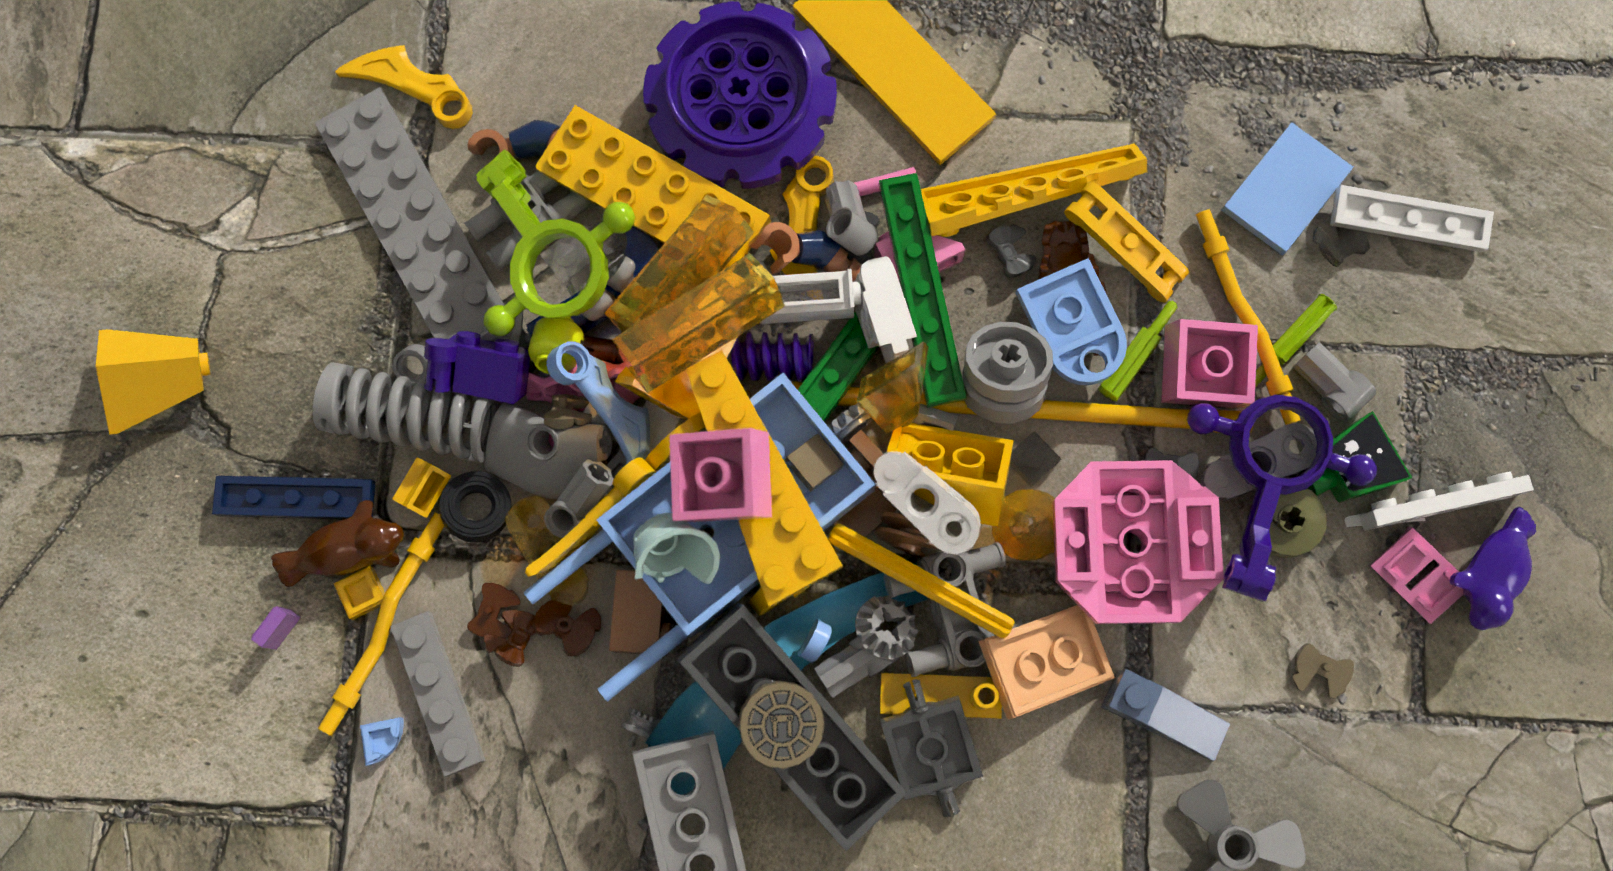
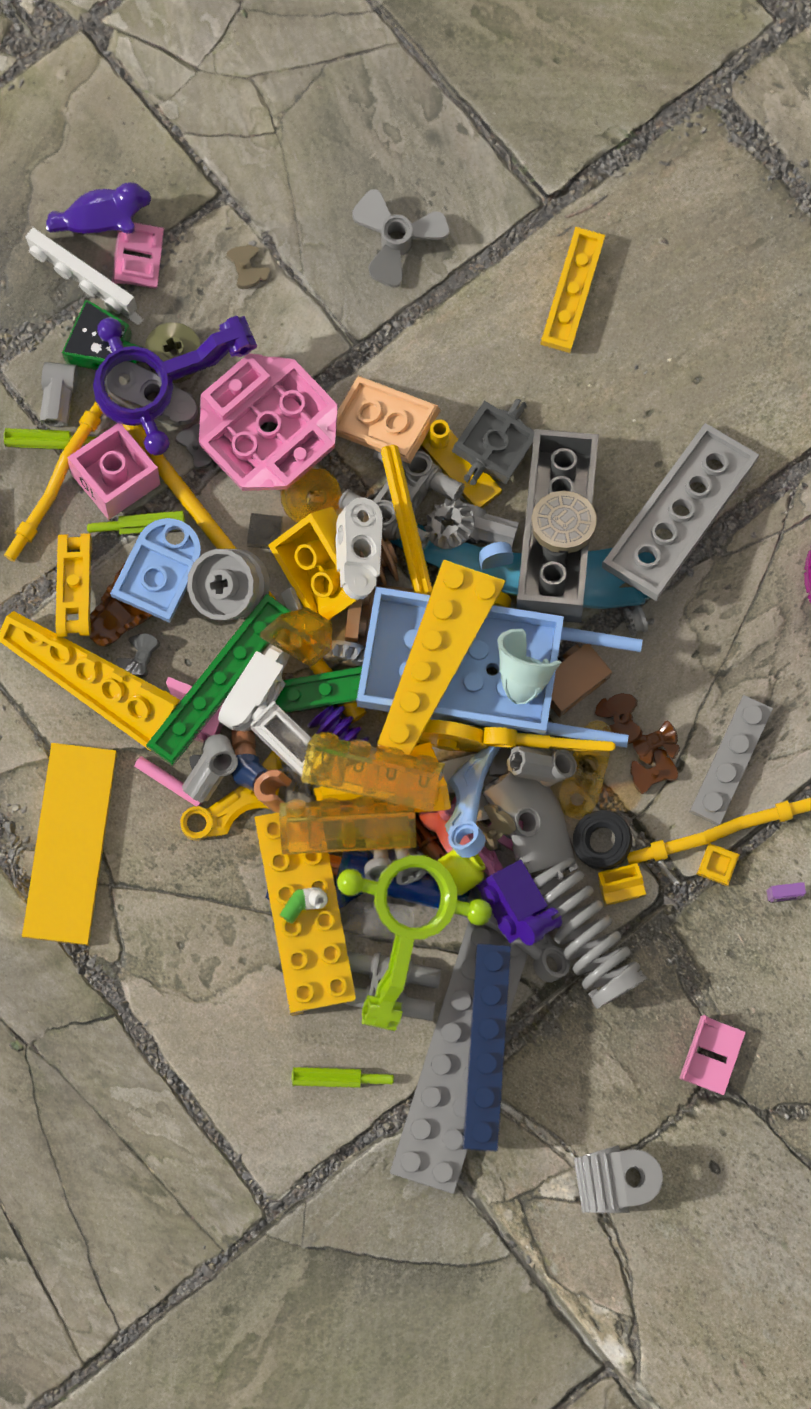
camera: 140 degrees left, 0 degrees up
yellow slope [96,329,211,435] -> none
dark blue plate [212,475,376,520] -> none
reddish brown animal [272,500,404,587] -> none
yellow piece [335,45,473,129] -> none
light blue tile [360,717,404,766] -> none
dark blue piece [468,120,560,159] -> none
dark purple piece [643,1,837,189] -> none
bright pink brick [669,428,772,522] -> none
dark tan tile [785,434,844,492] -> none
slope [1101,669,1230,761] -> none
none -> arm [279,887,328,924]
none -> lime axle [291,1066,394,1088]
none -> dark blue brick [462,944,511,1152]
none -> light grey piece [574,1145,663,1213]
none -> bright pink piece [679,1015,746,1095]

